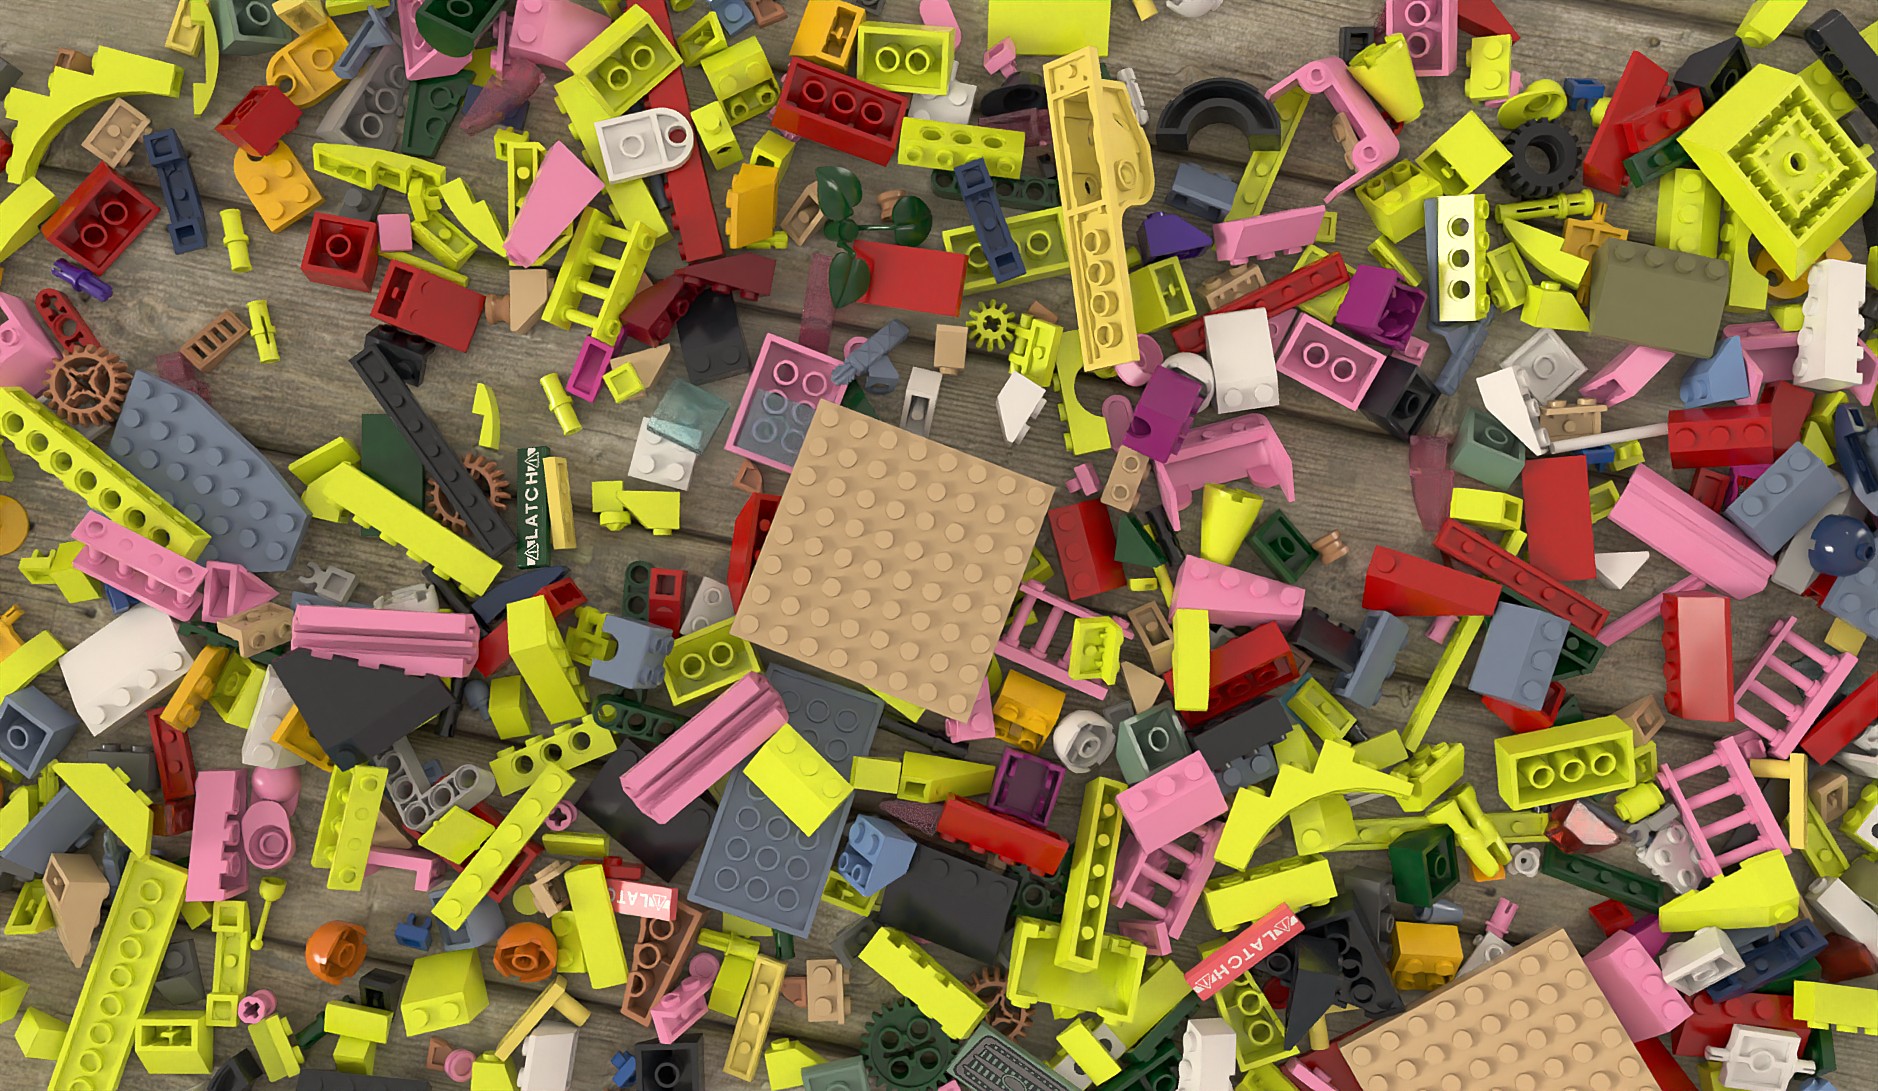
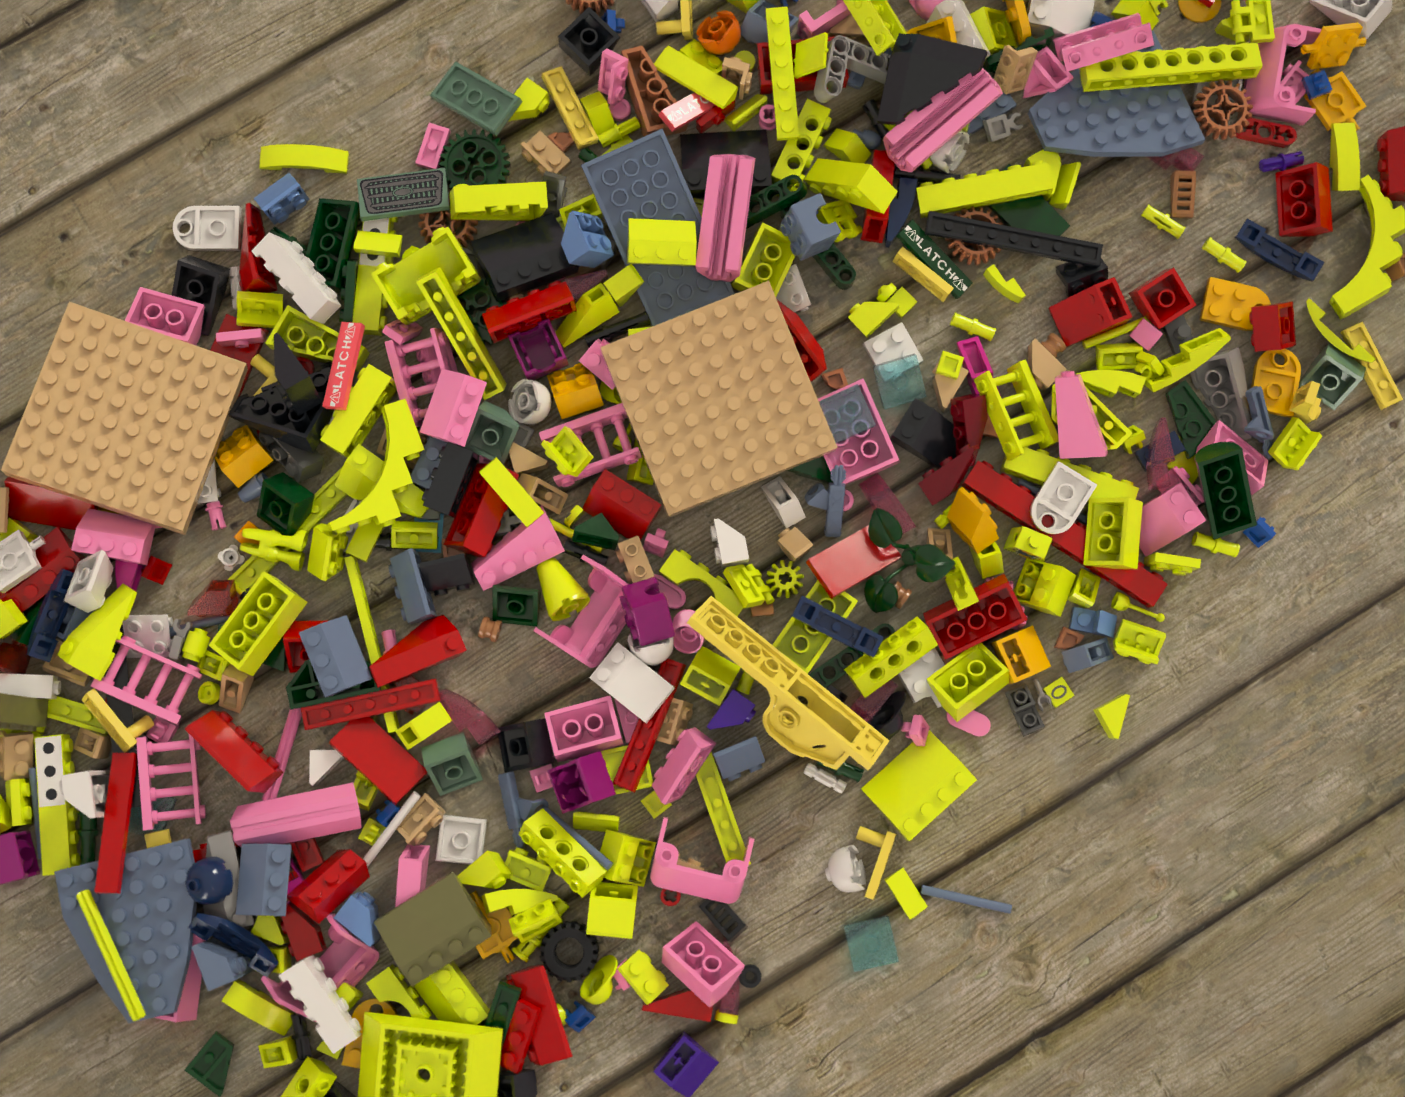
camera: 135 degrees right, 5 degrees down
tan bracket [81,97,153,169] -> none
red slope [649,568,688,640] -> none
black brick [1156,77,1281,151] -> none
neon yellow cone [1347,33,1424,124] -> none
white slope [1476,365,1550,456] -> none
dark green tile [1541,842,1665,915] -> none
none -> neon yellow tile [198,681,220,705]
none -> neon yellow bracket [508,899,563,943]
none -> neon yellow hinge [945,557,979,611]

